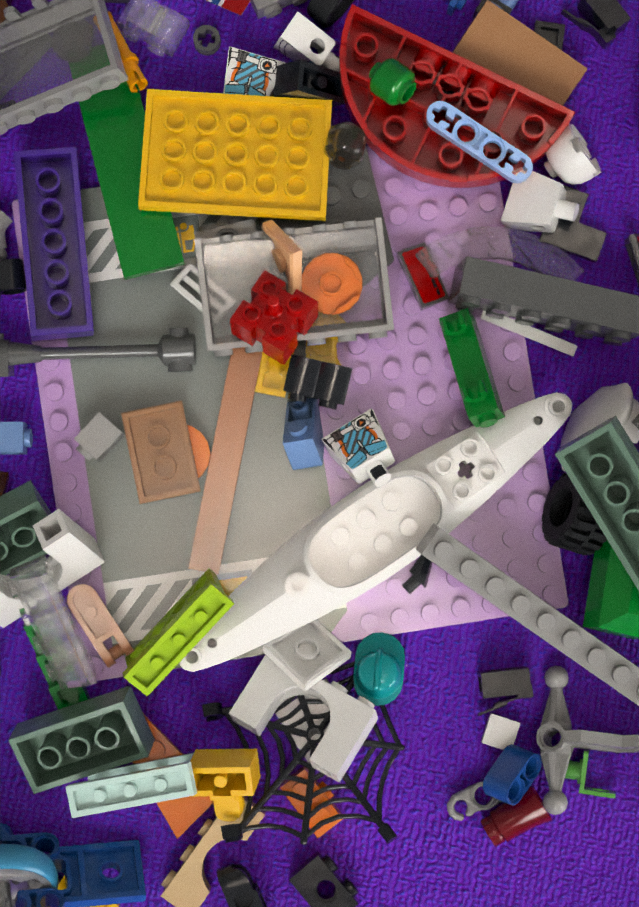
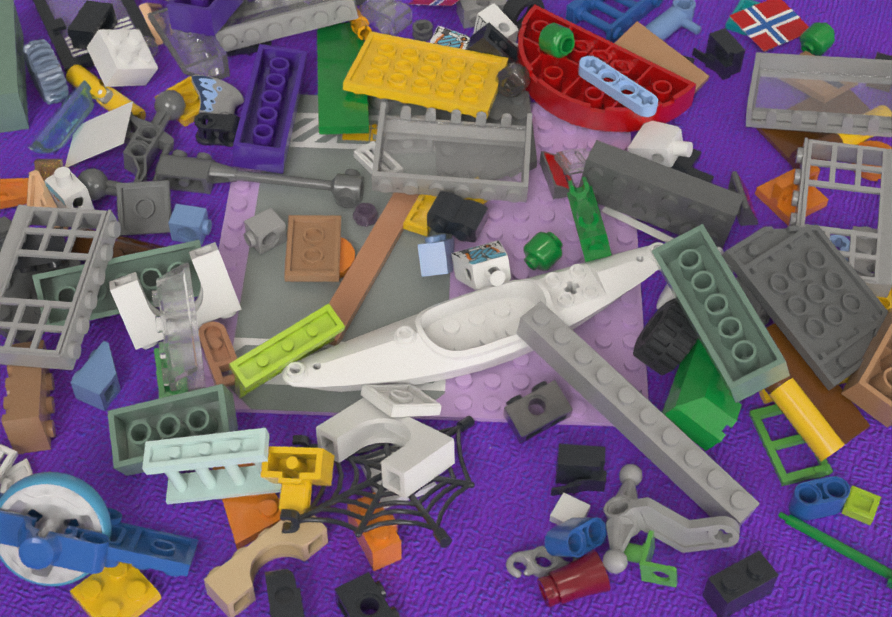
camera: 15 degrees right, 35 degrees down
red brick [230,270,318,365] -> none
light nougat tile [262,219,302,295] -> none
orange tile [301,253,362,315] -> none
teal piece [353,632,405,706] -> none
black bar [402,555,433,594] -> none
white cylinder [544,123,602,185] -> none
none -> clear purple plate [353,203,378,227]
none -> black brick [503,380,573,444]
none -> green head [523,232,563,271]

